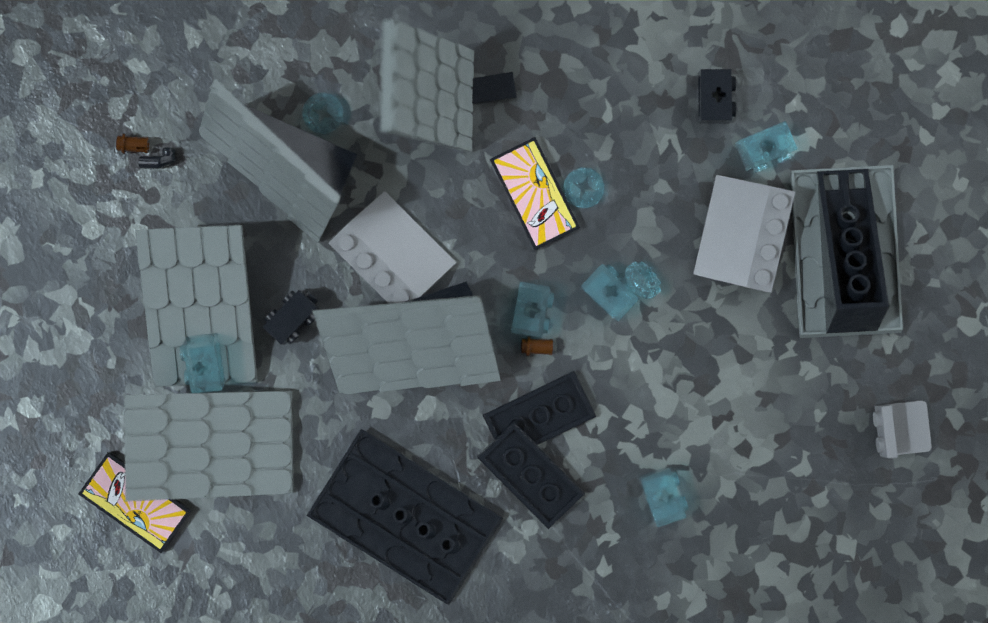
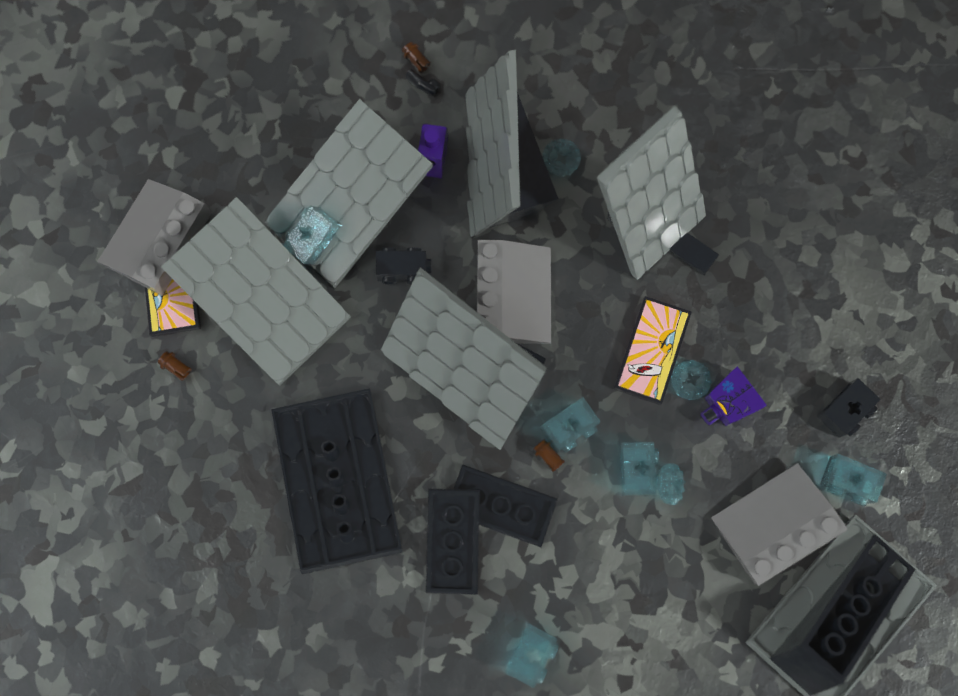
camera: 40 degrees right, 10 degrees down
none -> light grey slope [98,179,212,296]
none -> reddish brown pin [158,351,192,381]
none -> dark purple torso [418,124,449,178]
none -> dark purple torso [700,366,767,426]

